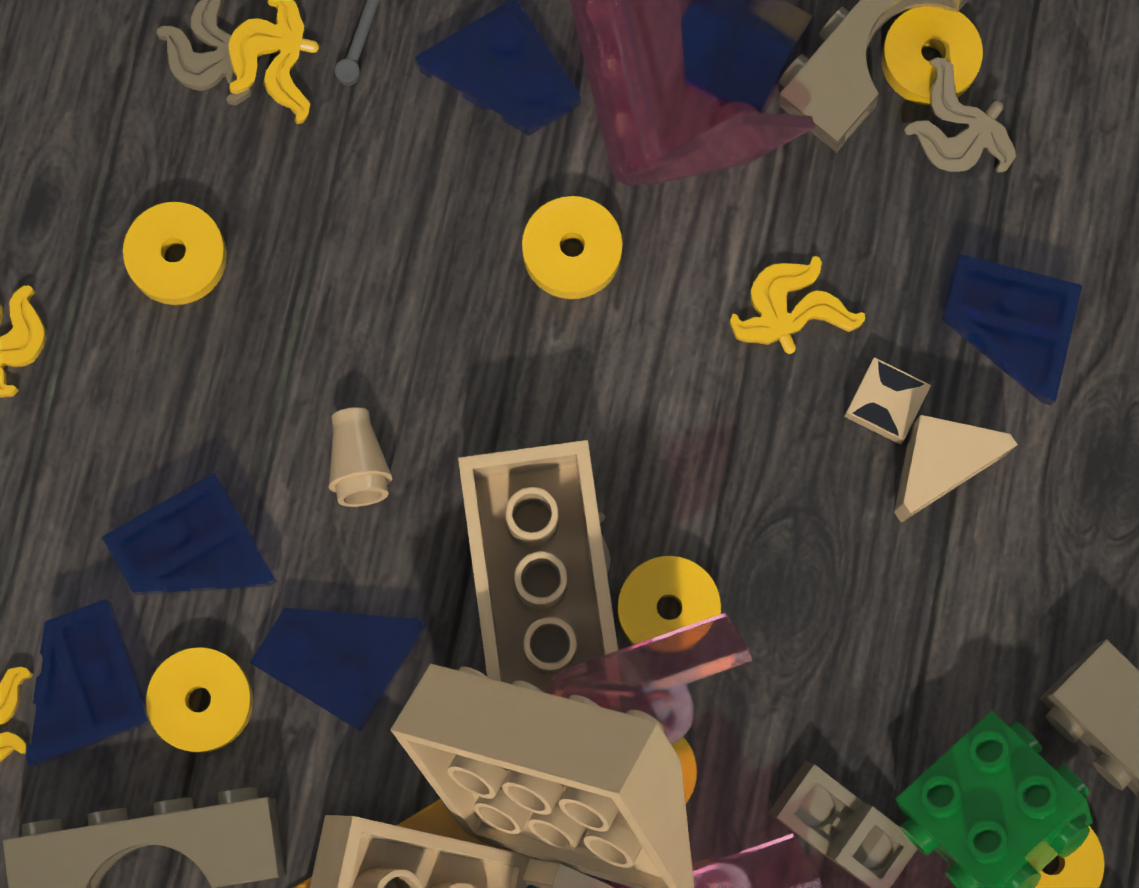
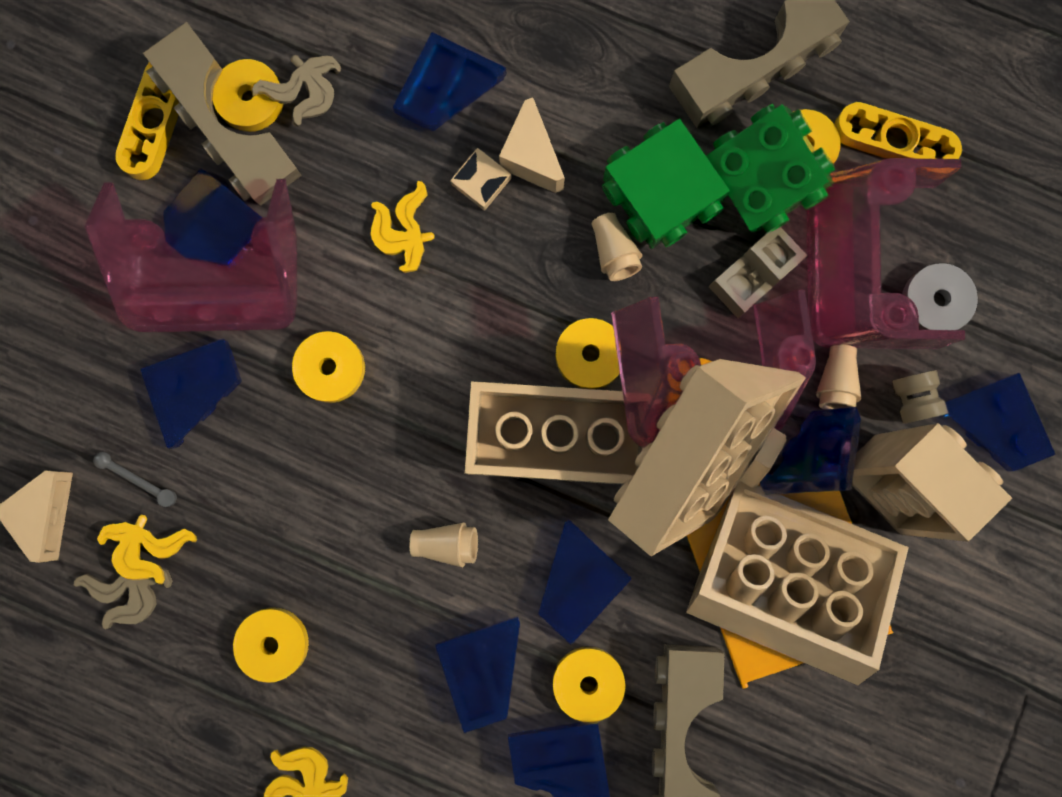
camera: 75 degrees left, 5 degrees up
none -> tan cone [592,213,642,281]
none -> green brick [602,118,730,250]

